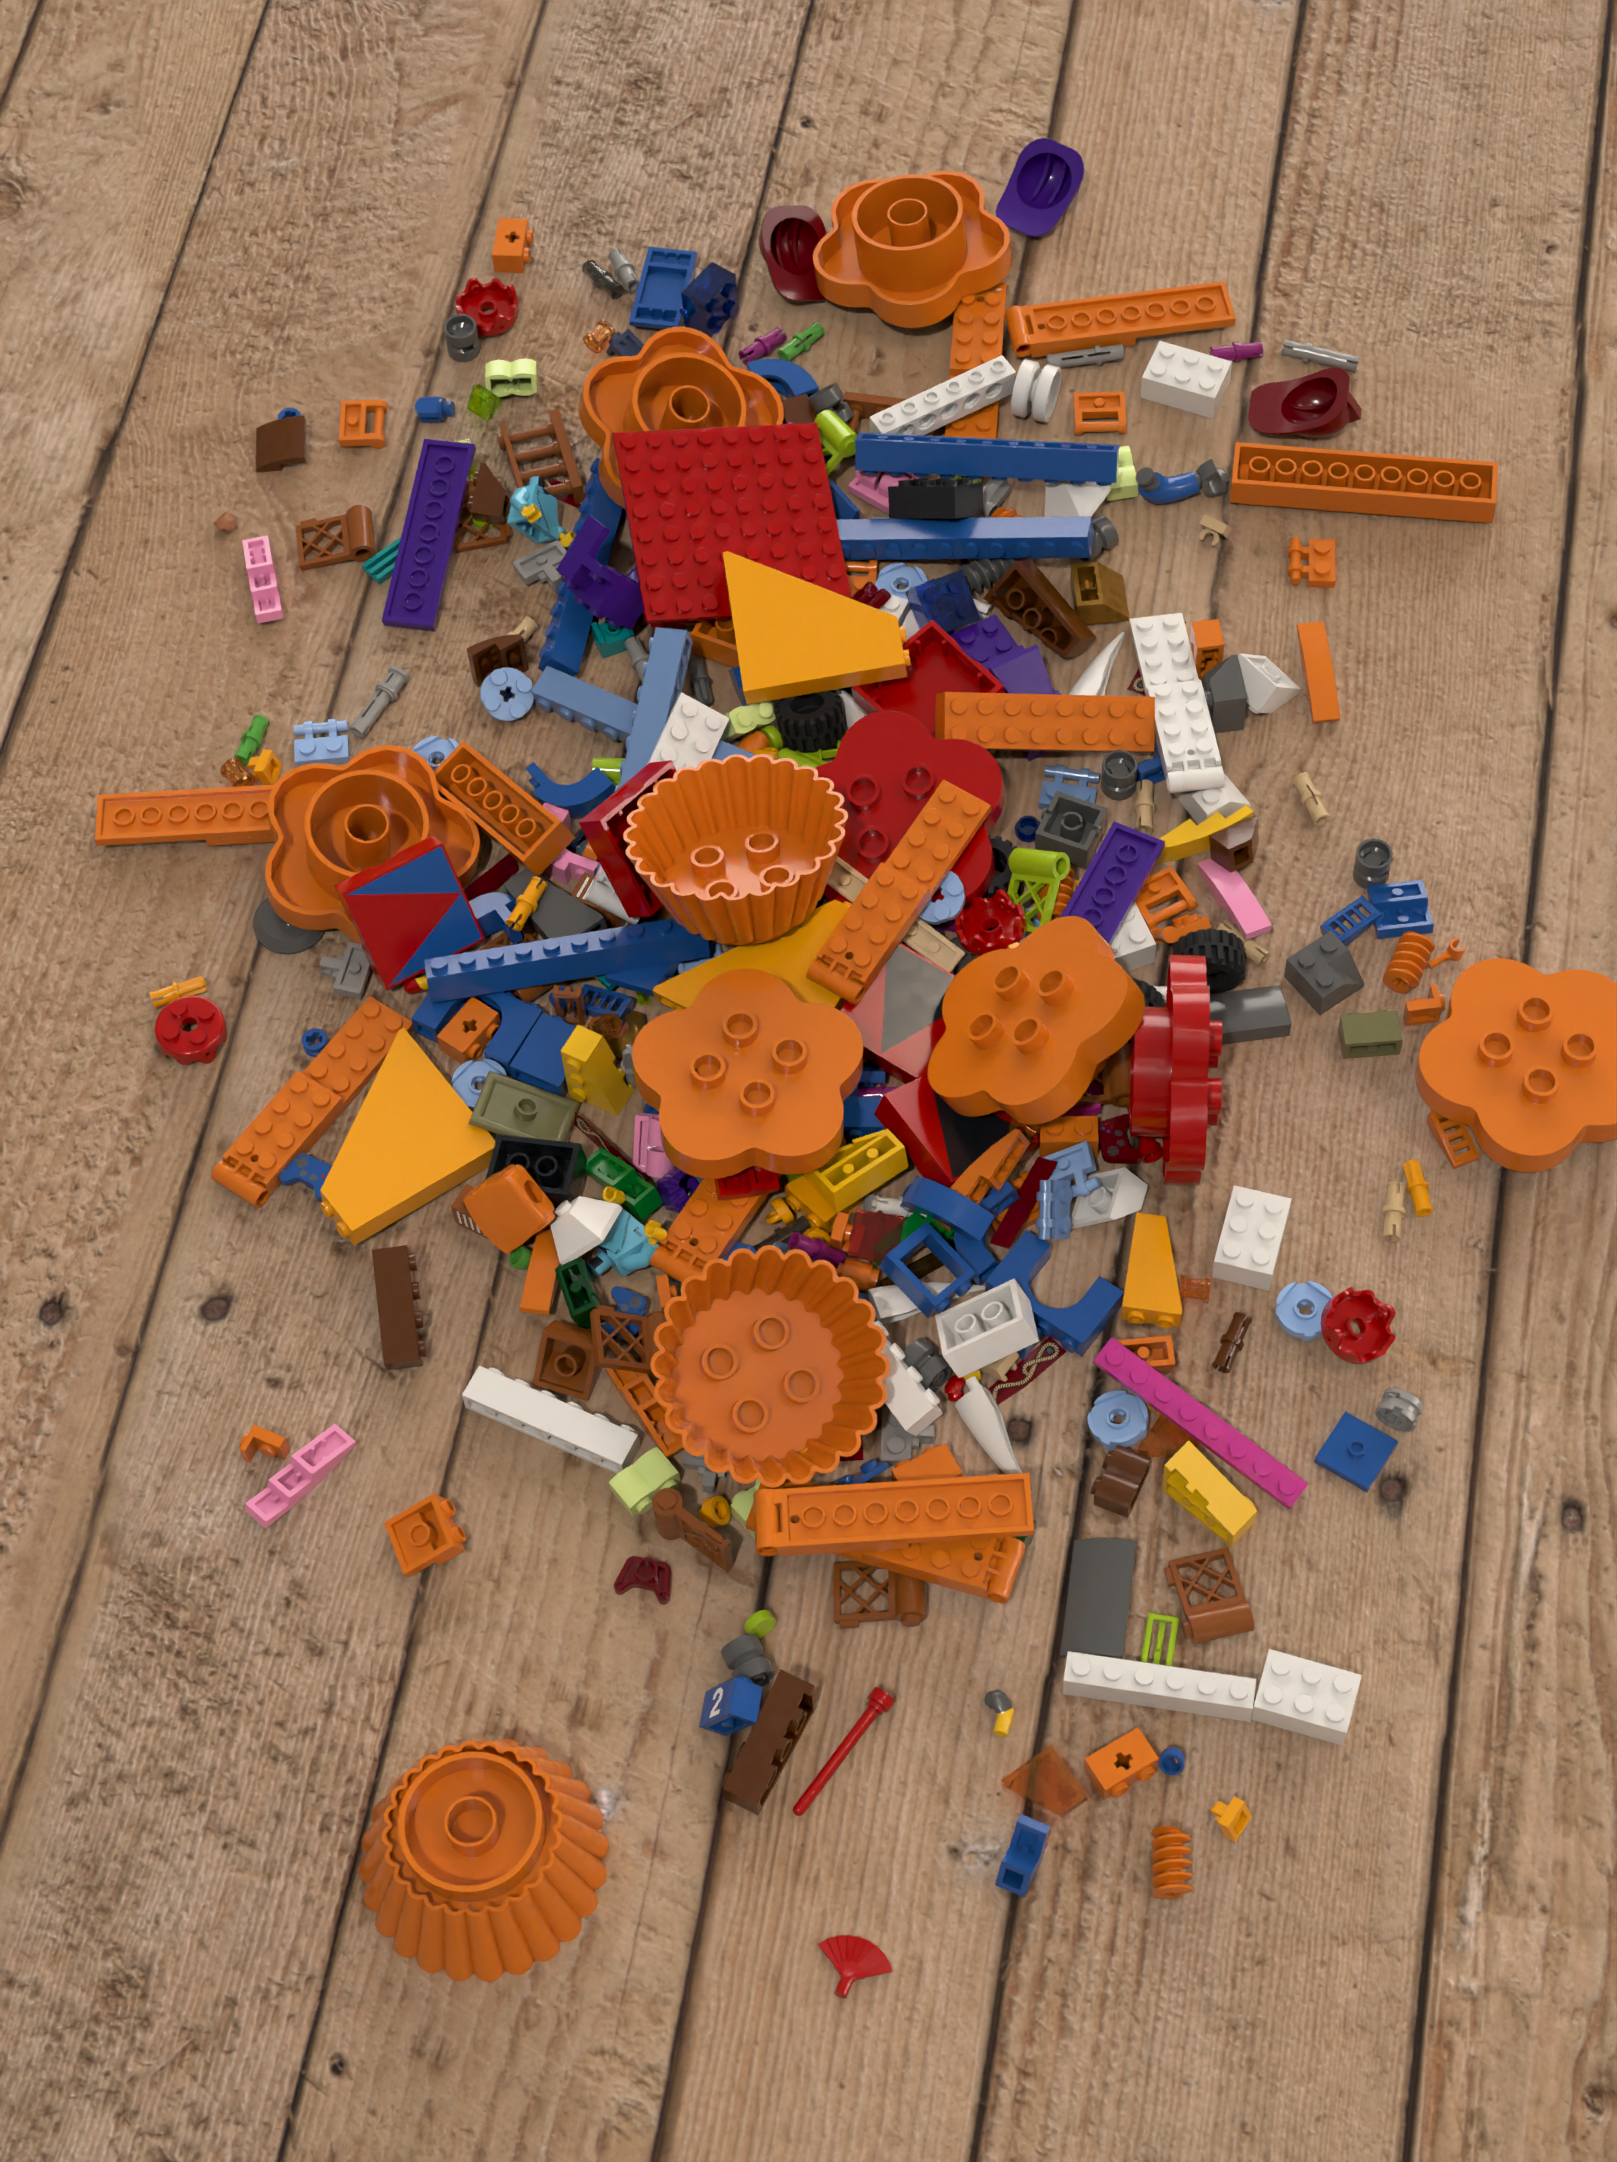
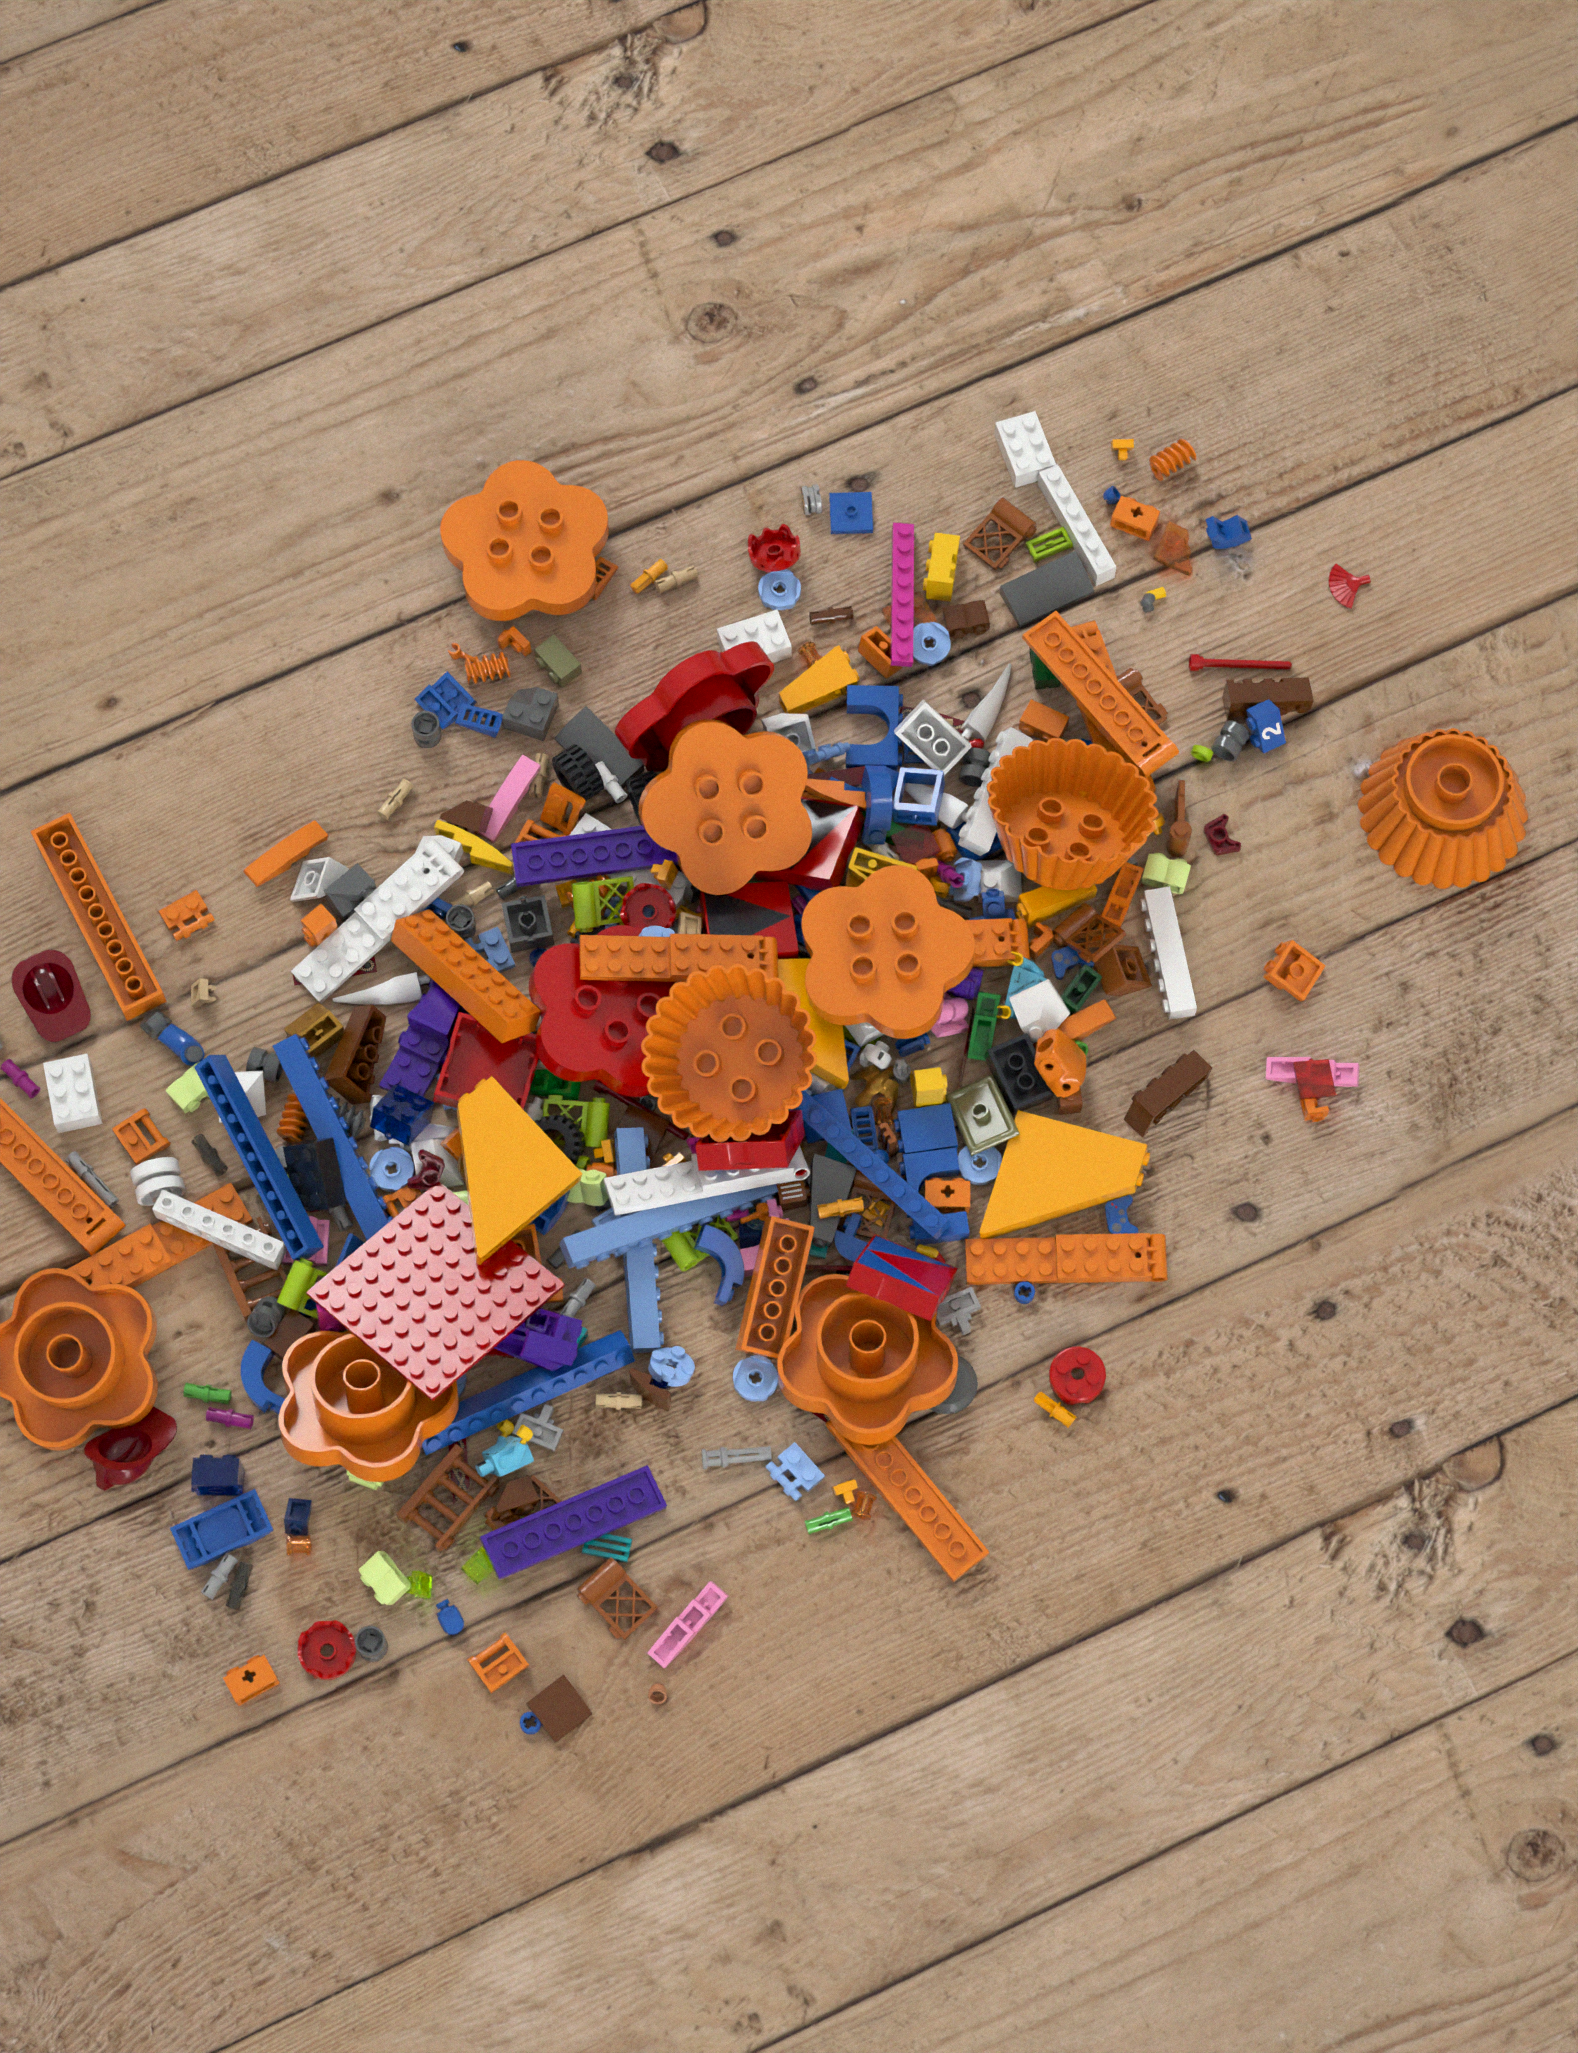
camera: 130 degrees left, 10 degrees up
none -> clear red piece [1293,1058,1336,1100]

